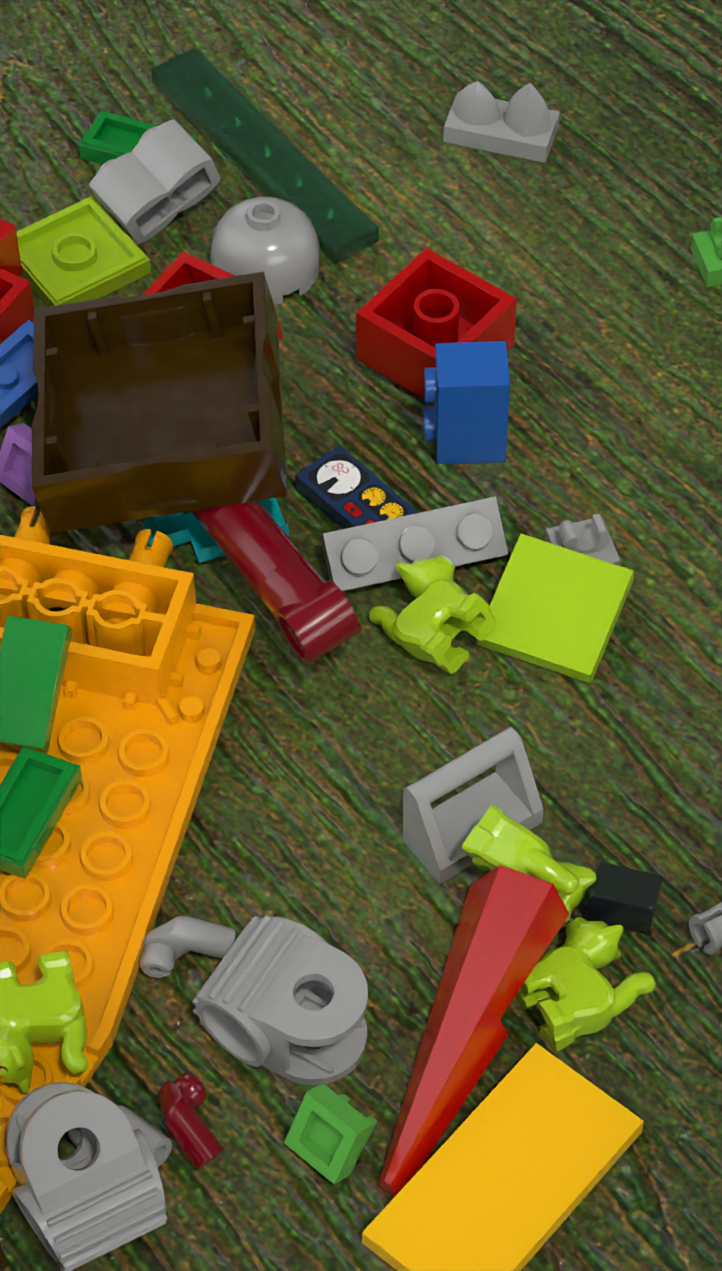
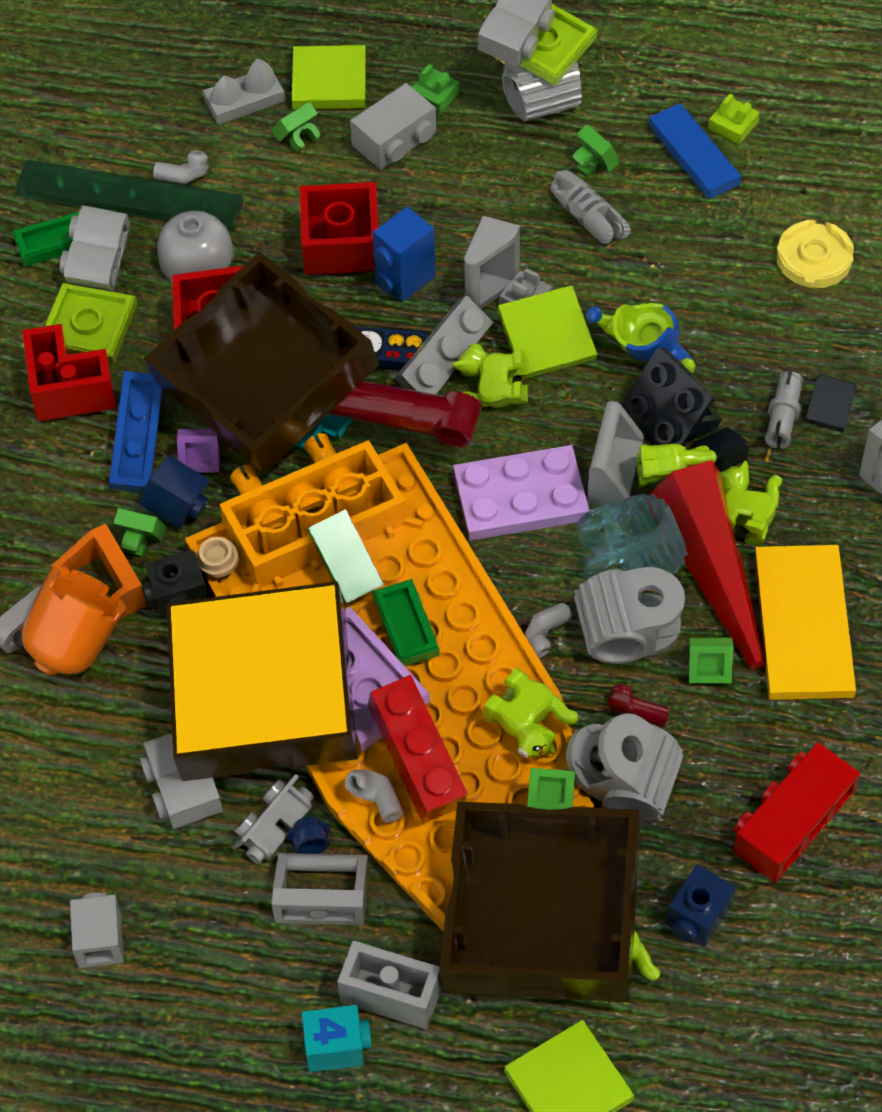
camera: 40 degrees left, 5 degrees up
none -> light grey arm [153,150,209,185]
none -> bright green tile [271,101,320,152]
none -> lime tile [292,45,366,110]
none -> light grey brick [350,83,436,170]
none -> lavender plate [453,445,590,541]
none -> light grey tile [464,216,520,309]
none -> clear light blue piece [577,494,688,581]
none -> lime piece [586,303,696,373]
none -> black bracket [621,347,722,446]

